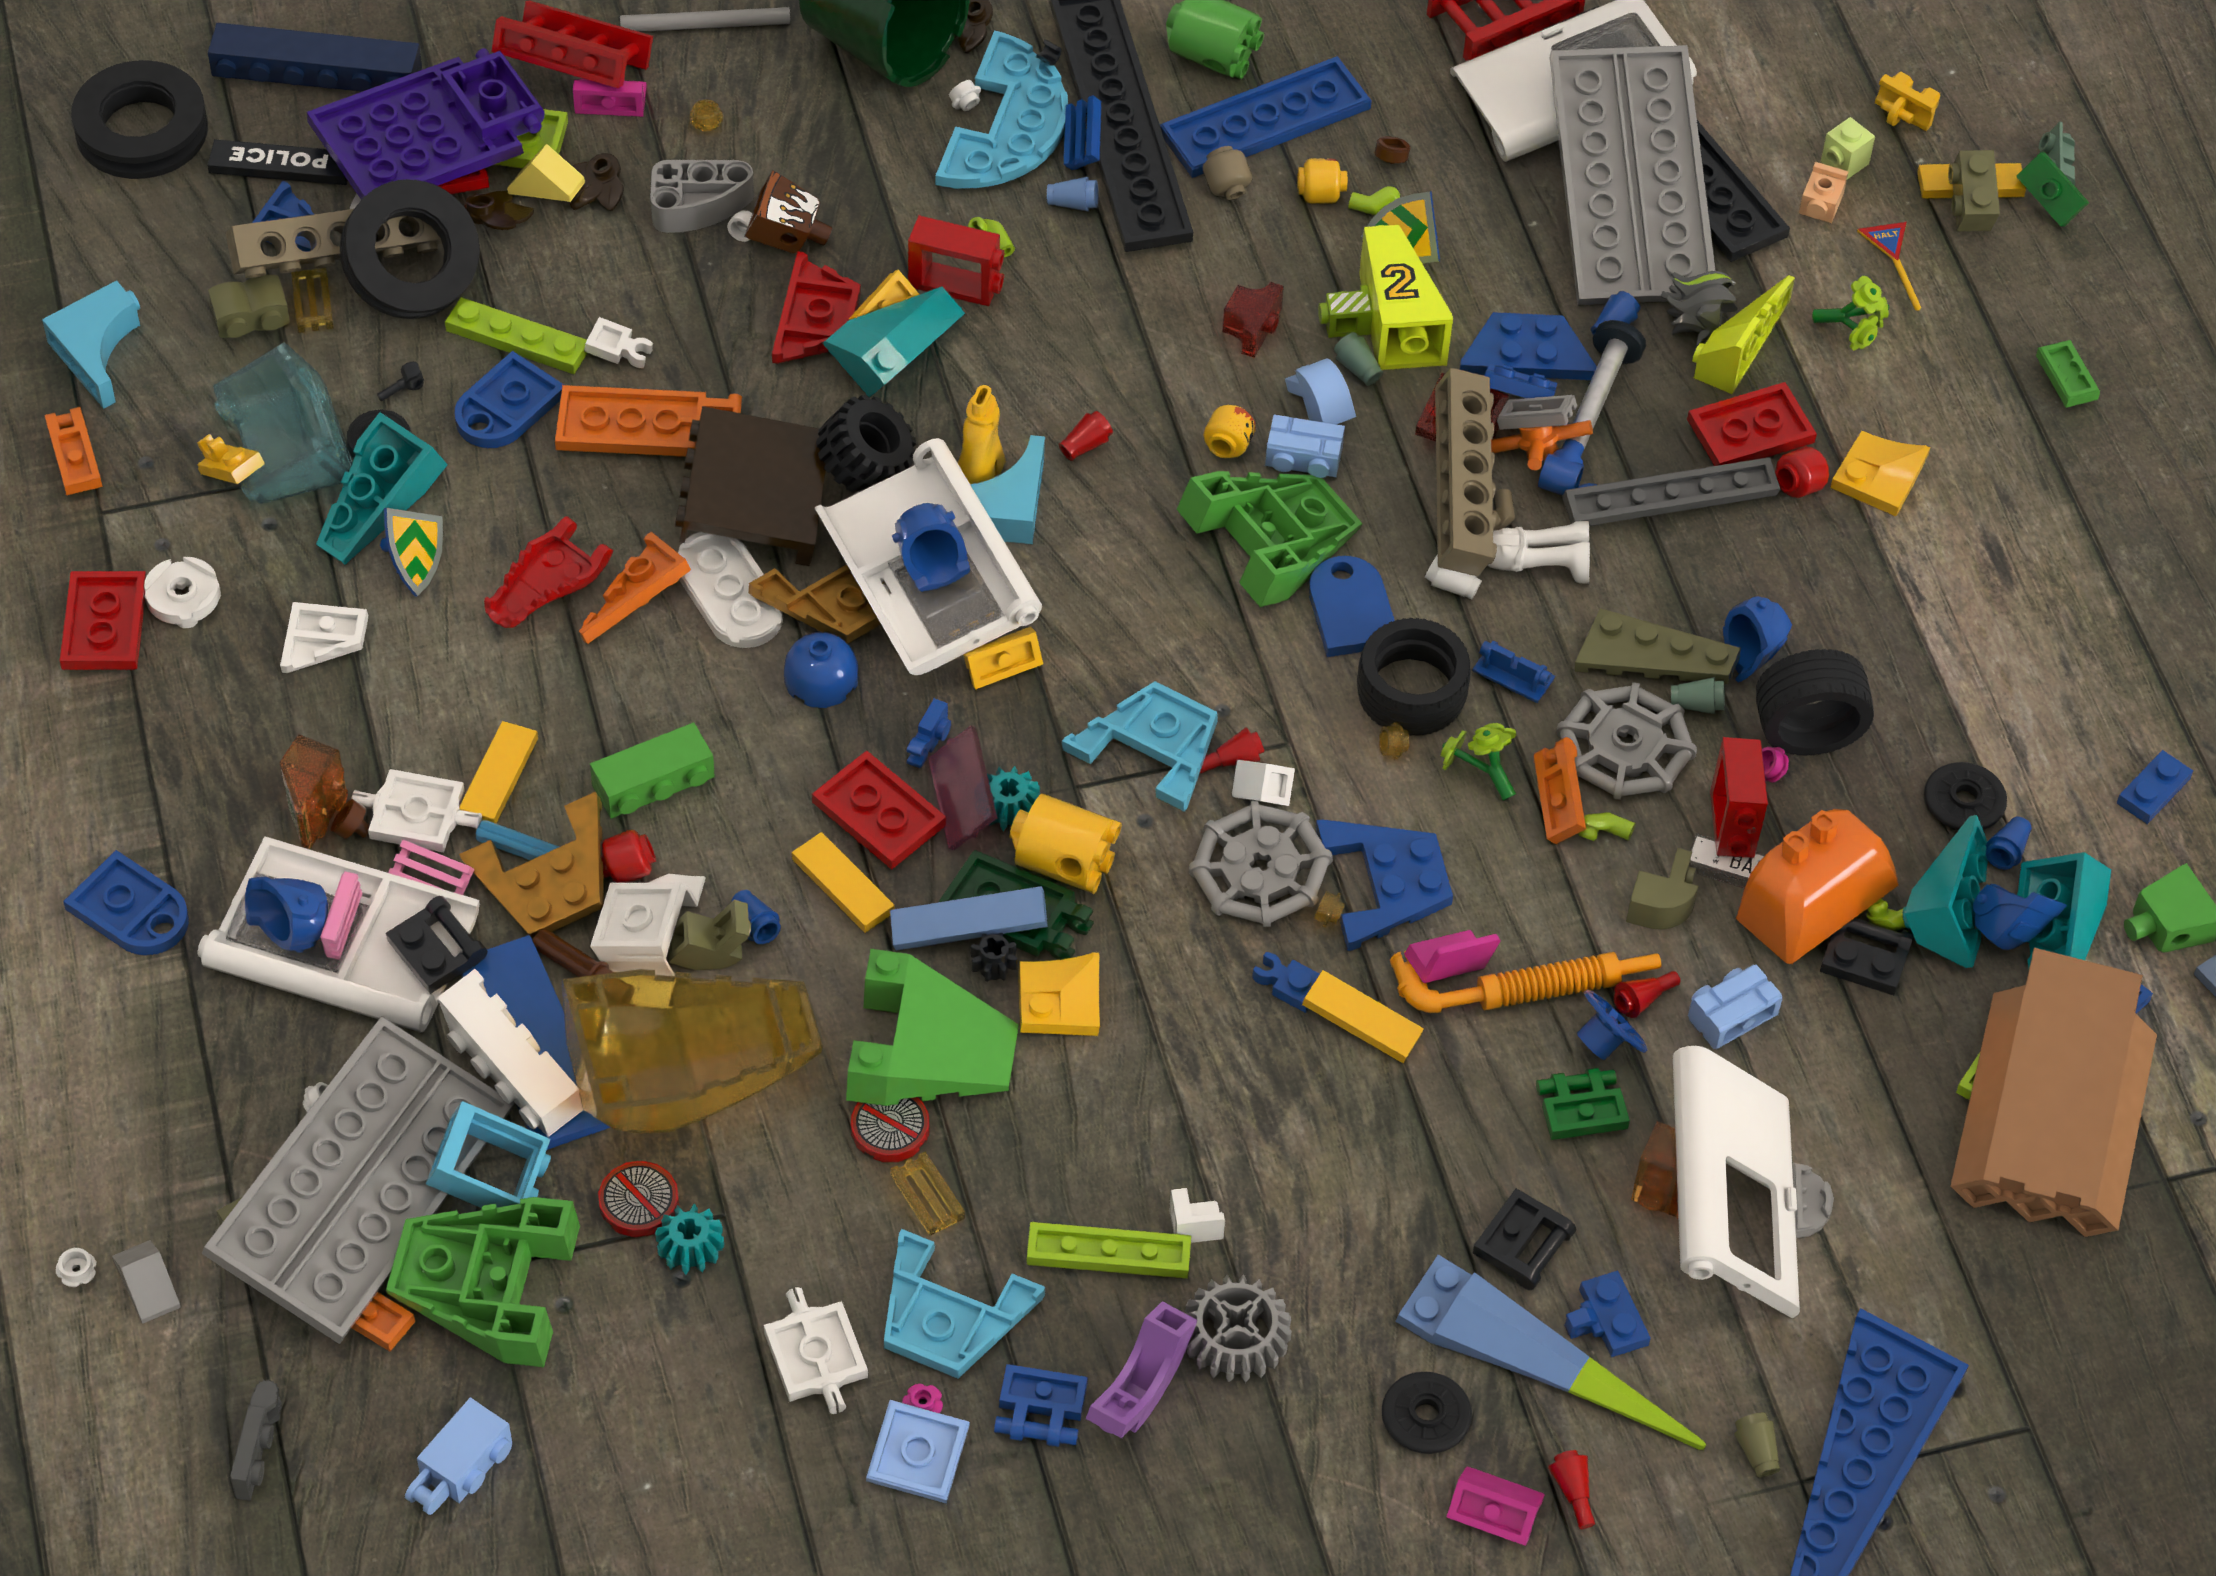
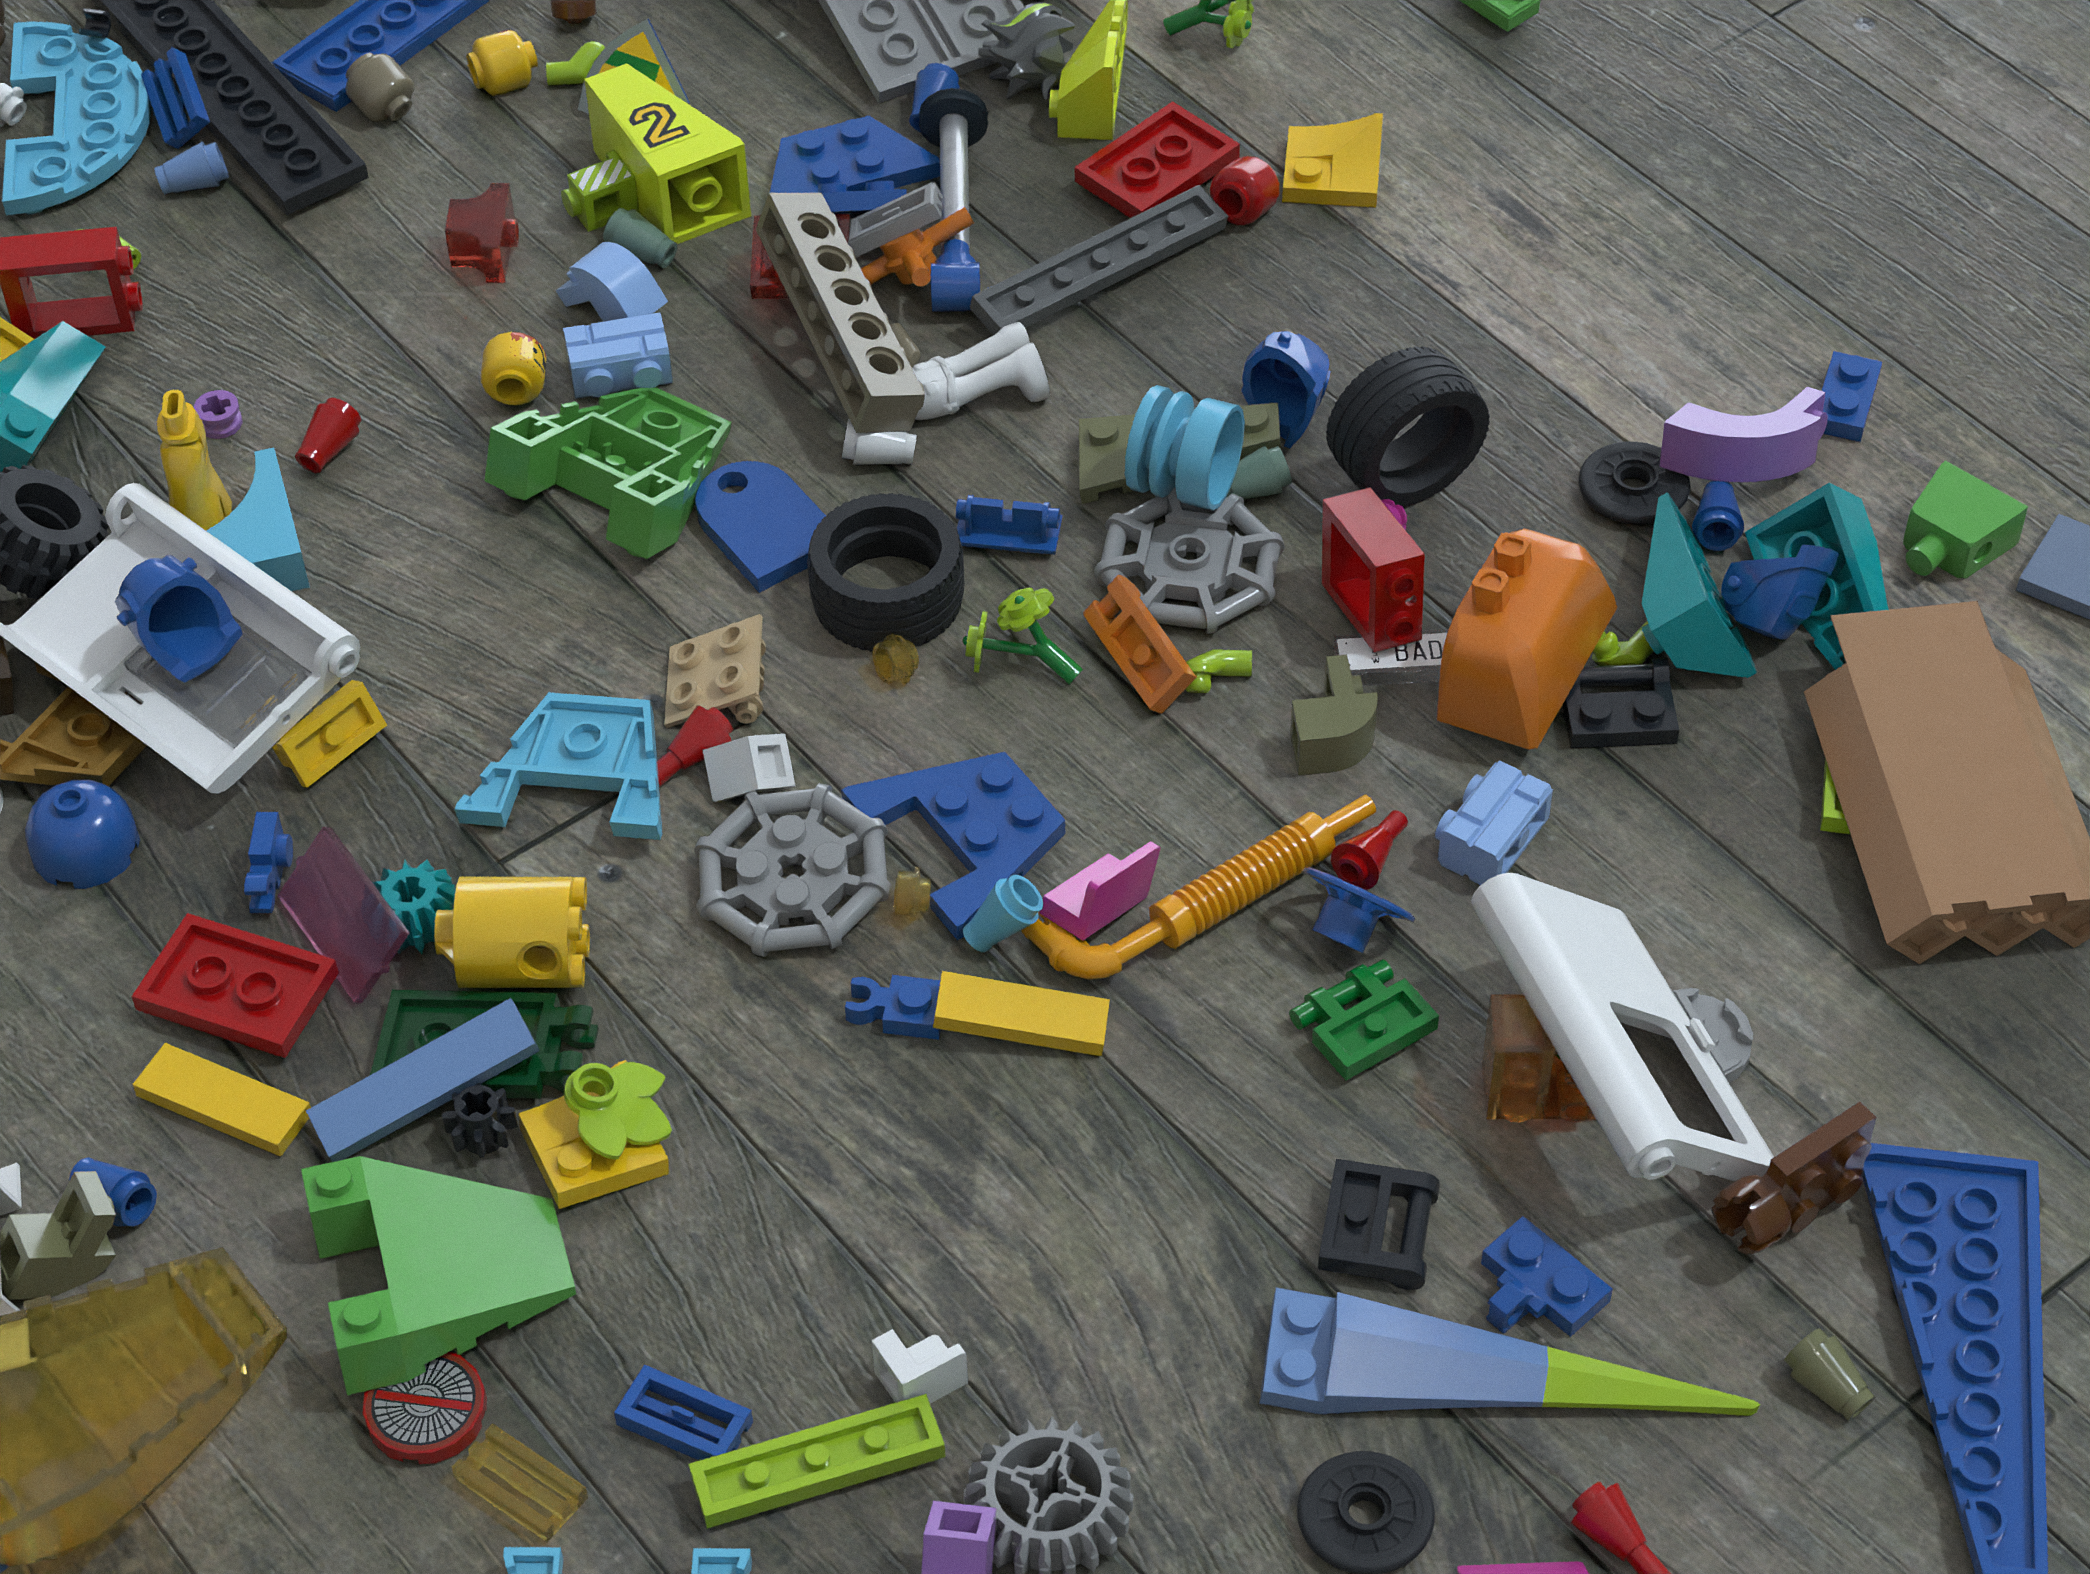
camera: 20 degrees left, 5 degrees down
none -> medium lavender bush [194,390,243,439]
none -> lime plate [564,1062,672,1160]
none -> blue tile [614,1365,753,1461]
none -> tan hinge [664,614,766,728]
none -> medium azure cone [963,875,1043,952]
none -> medium azure wheel [1125,385,1245,511]
none -> medium lavender arch [1660,387,1827,482]
none -> reddish brown plate [1711,1102,1877,1255]

